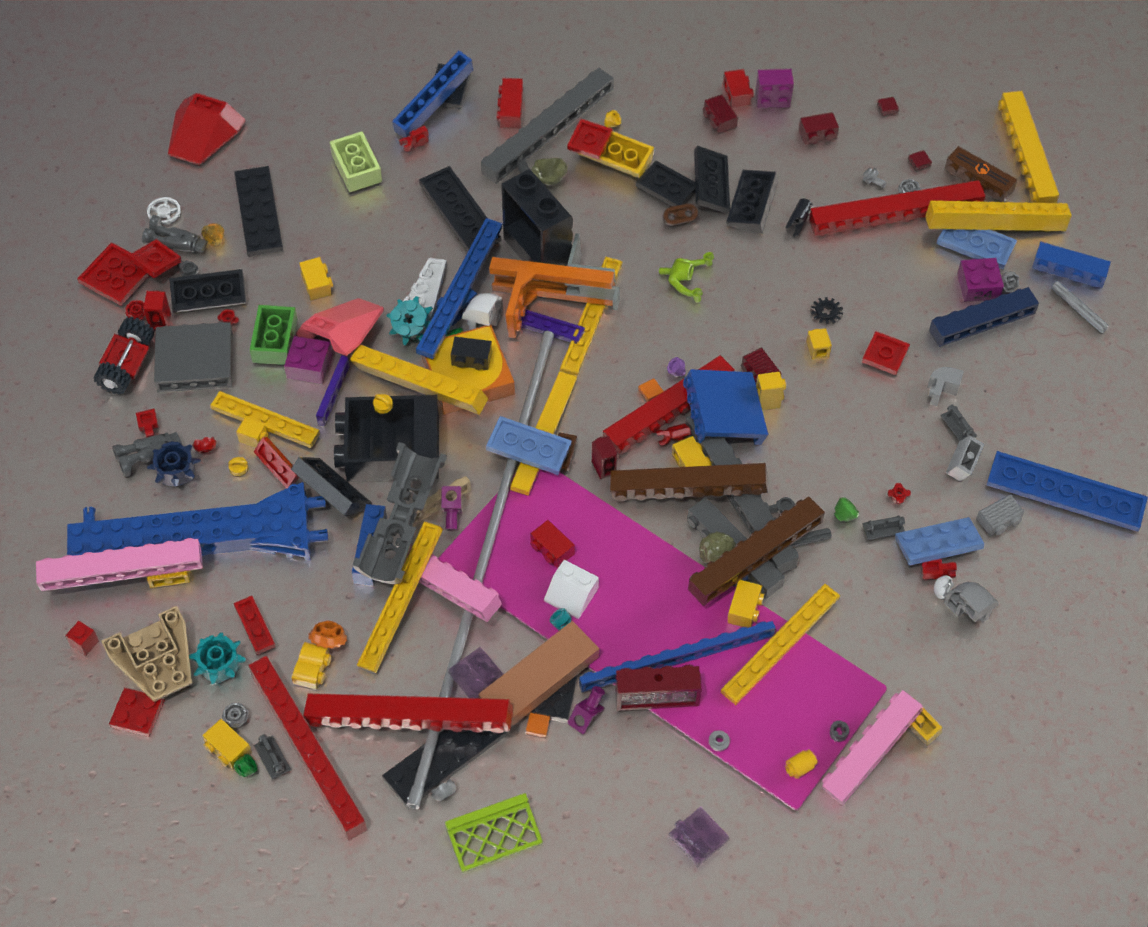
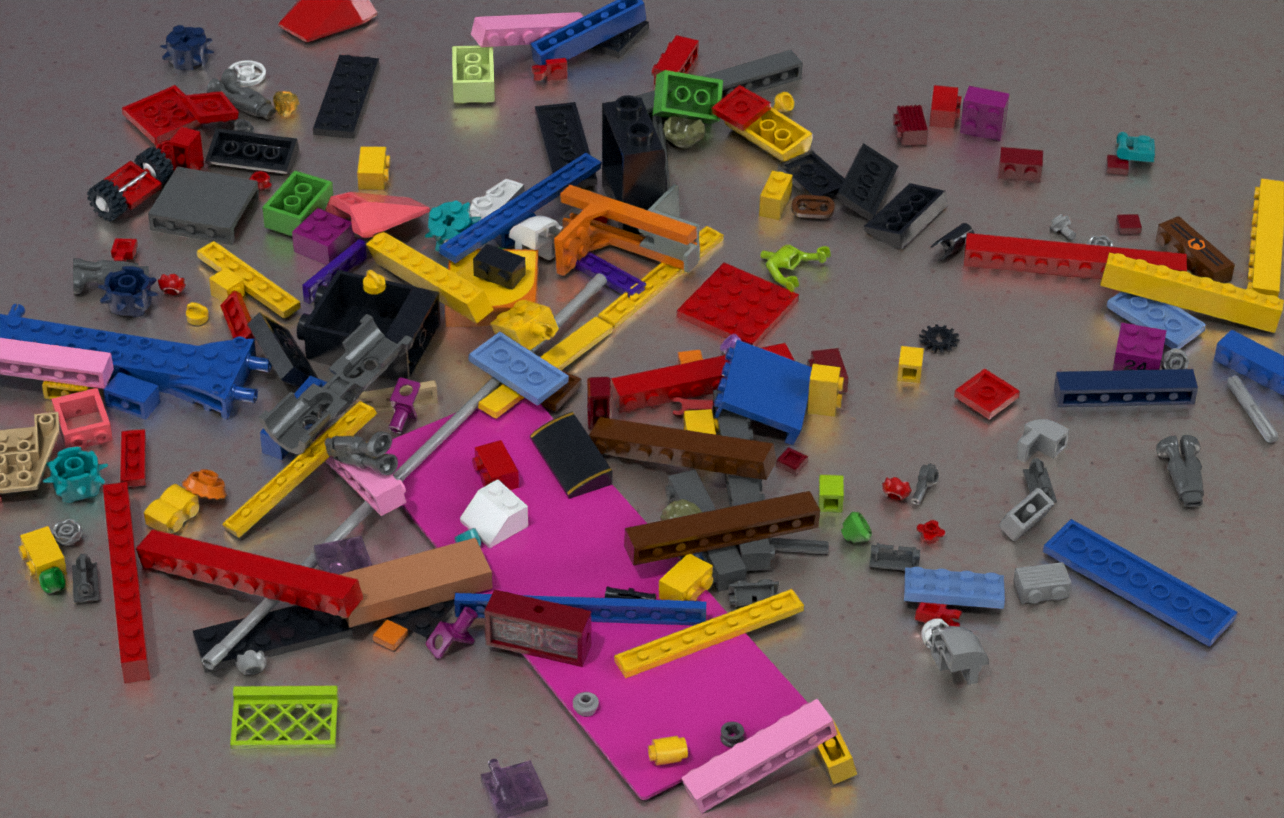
camera: 20 degrees right, 15 degrees down
none -> coral window [51,388,113,449]
none -> blue brick [104,372,161,420]
none -> dark blue brick [160,25,215,70]
none -> dark grey piece [325,431,398,475]
none -> bright pink brick [471,12,584,47]
none -> yellow brick [490,300,559,351]
none -> black slope [530,411,613,499]
none -> black pin [605,586,656,600]
none -> bright green brick [653,70,723,125]
none -> red plate [676,262,799,346]
none -> dark grey hinge [728,579,779,607]
none -> yellow brick [759,170,793,220]
none -> dark red tile [776,447,808,476]
none -> lime brick [818,475,844,513]
none -> red plate [882,477,912,501]
none -> dark grey plate [911,463,939,505]
none -> teal plate [1116,132,1155,162]
none -> dark grey piece [1156,435,1204,507]

